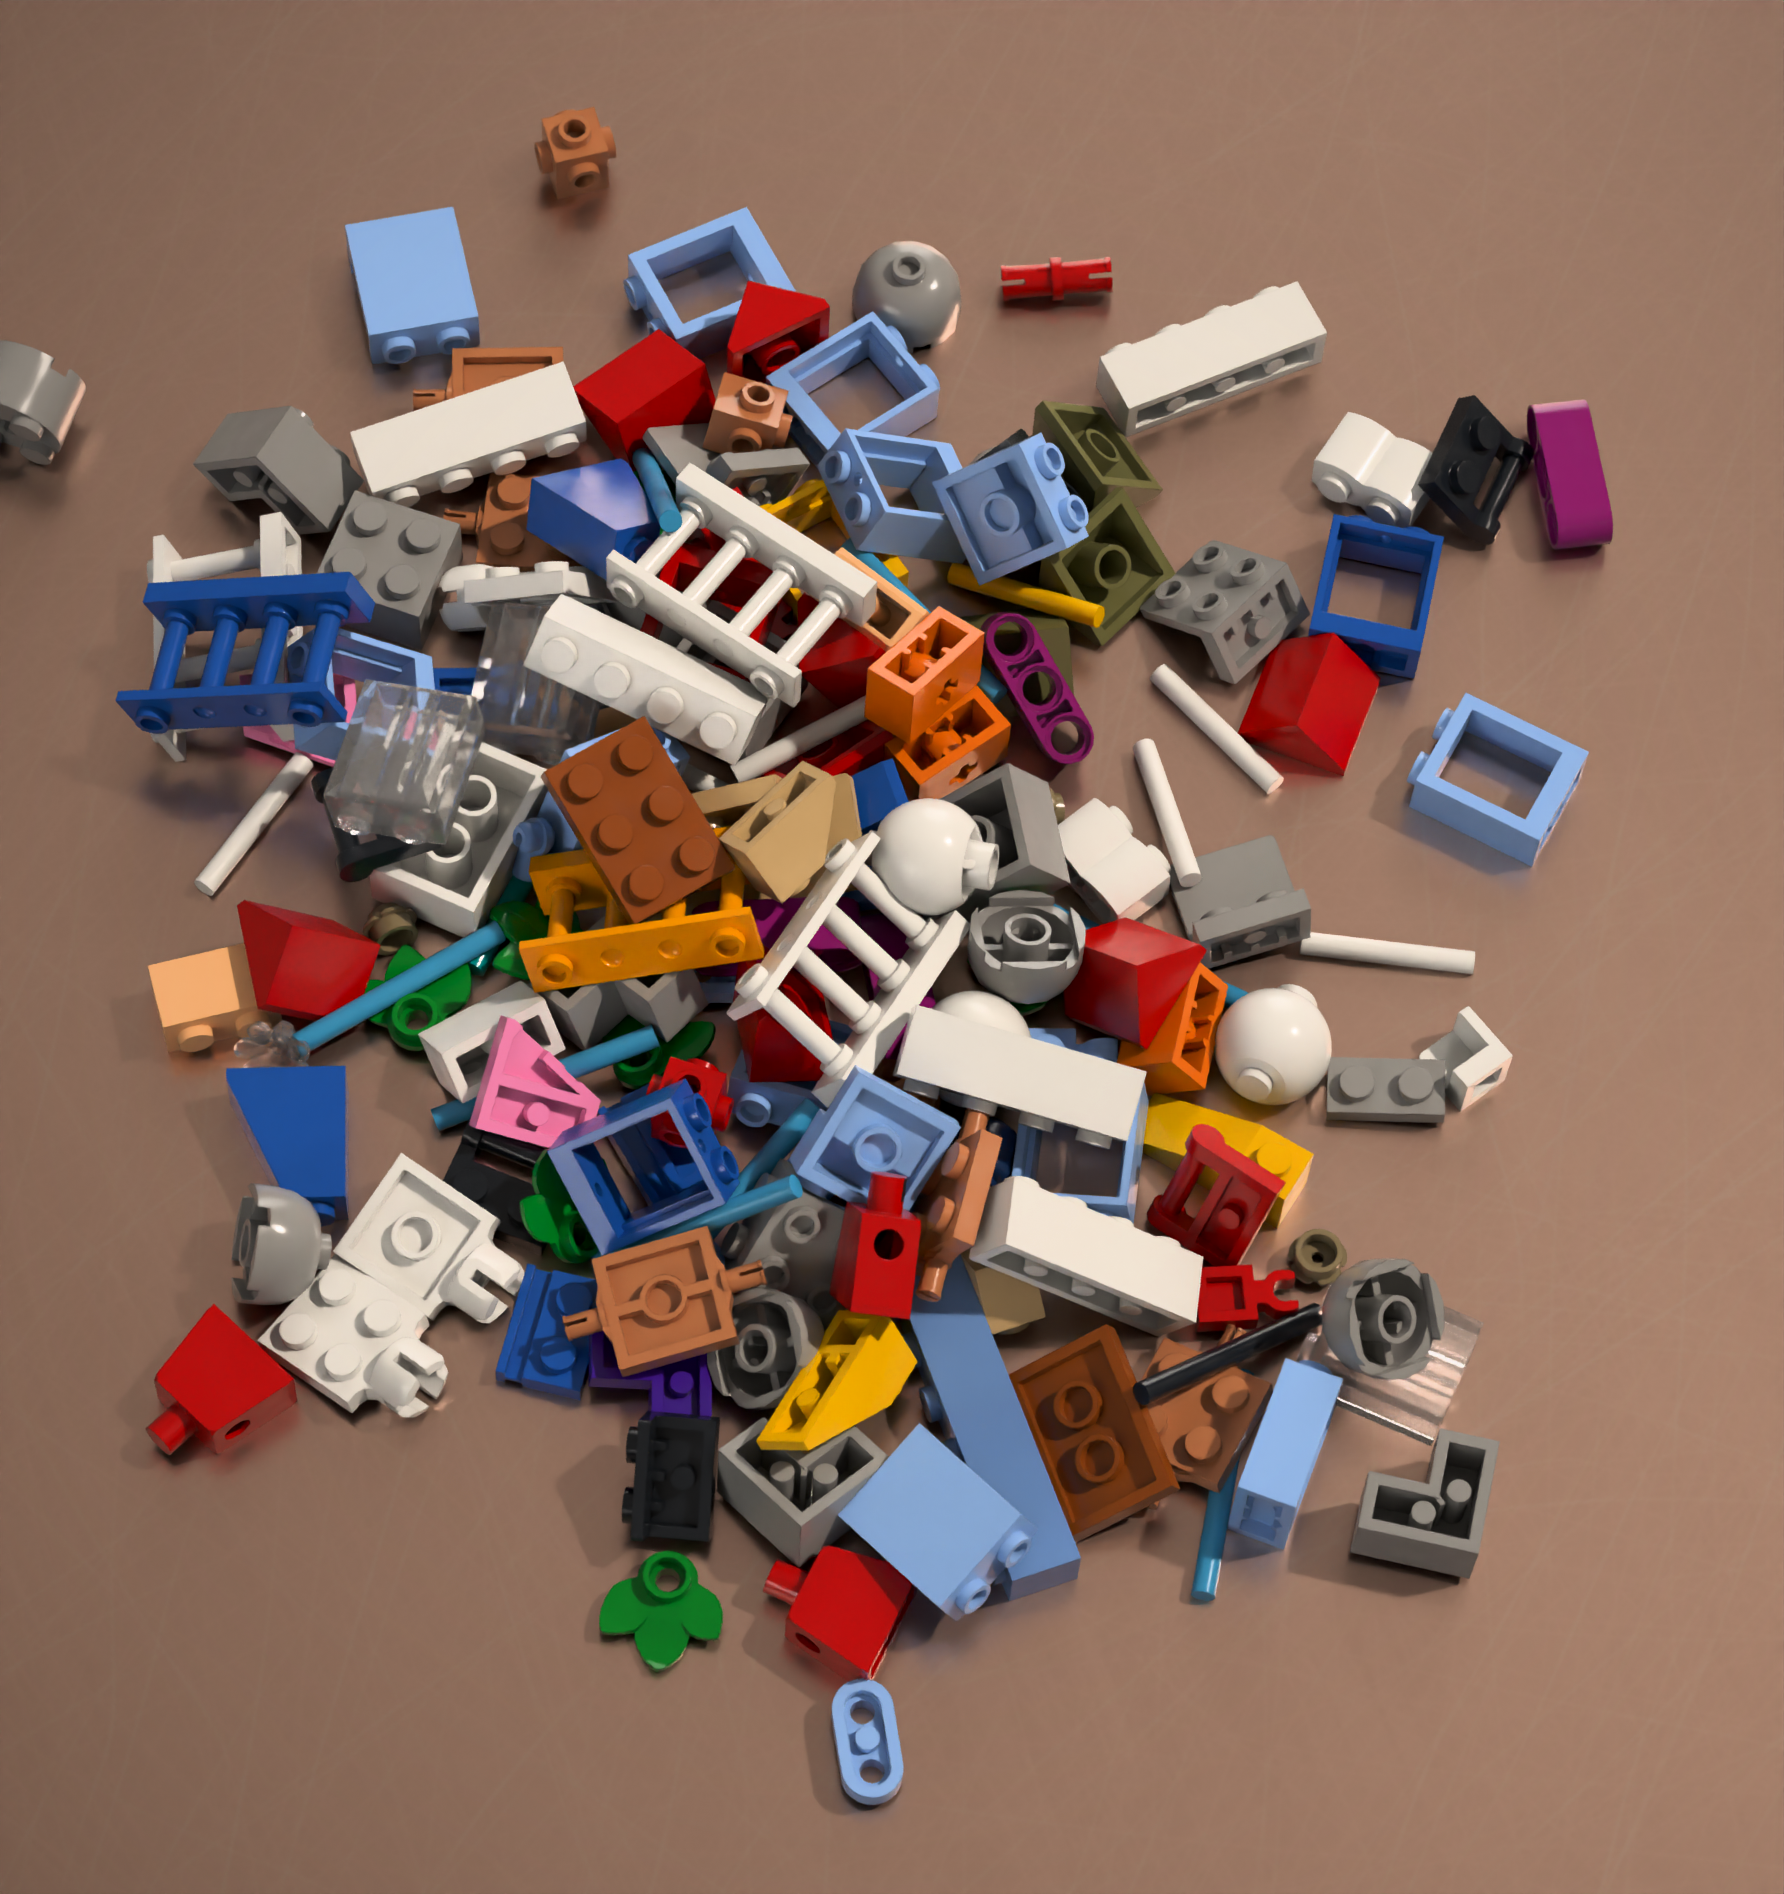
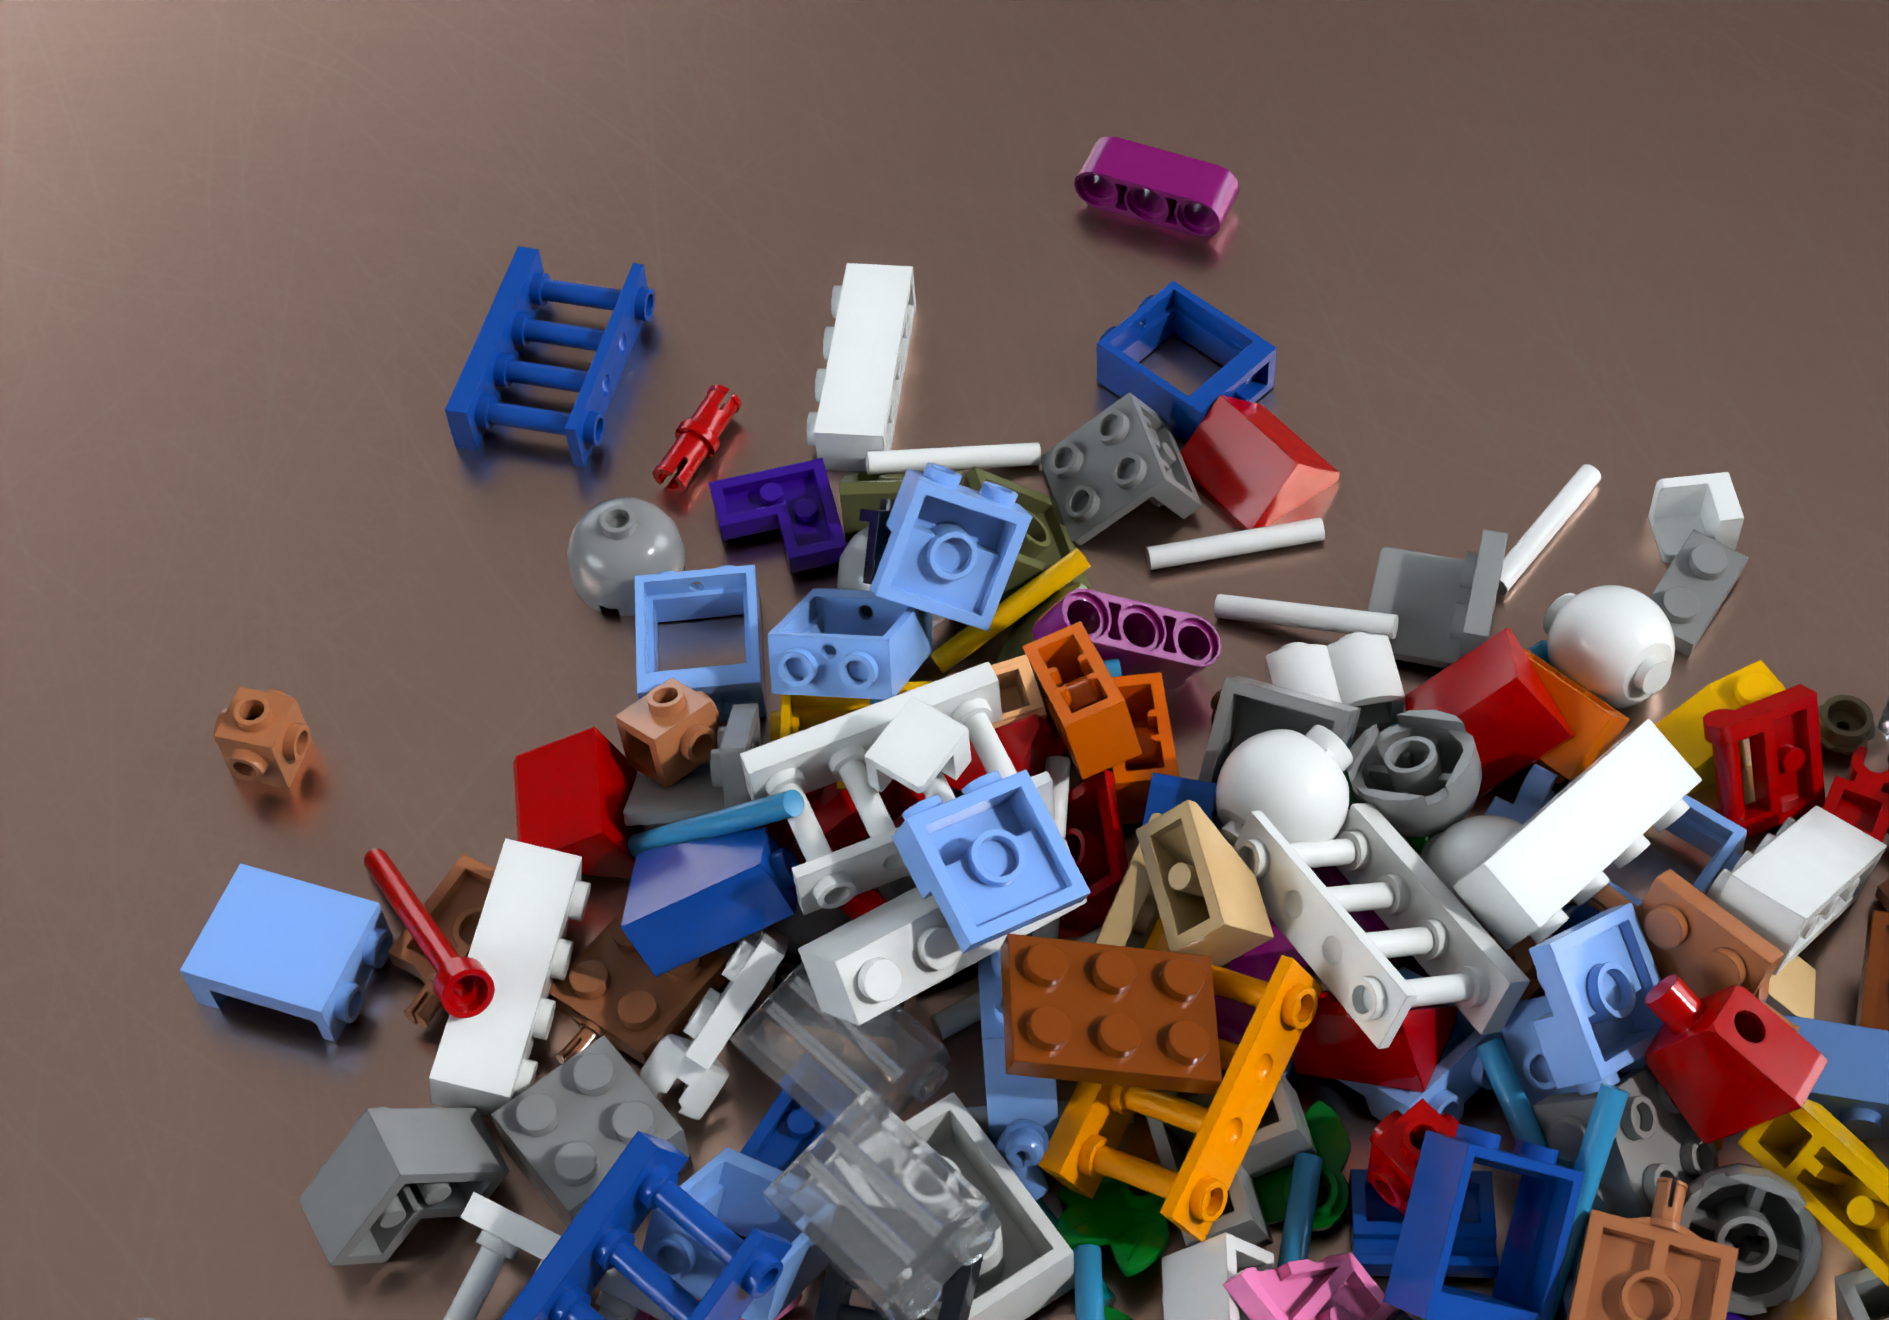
camera: 50 degrees left, 10 degrees down
light blue window [623,207,796,359] -> none
red slope [727,281,830,383] -> none
white brick [1311,412,1432,528] -> none
light blue window [1407,693,1589,867] -> none
black plate [1418,395,1535,545] -> none
none -> red piece [364,848,495,1018]
none -> blue fence [445,246,655,467]
none -> dark purple plate [709,458,847,573]
none -> white panel [864,695,971,793]
none -> white bar [866,442,1041,475]
none -> light blue plate [892,769,1091,953]

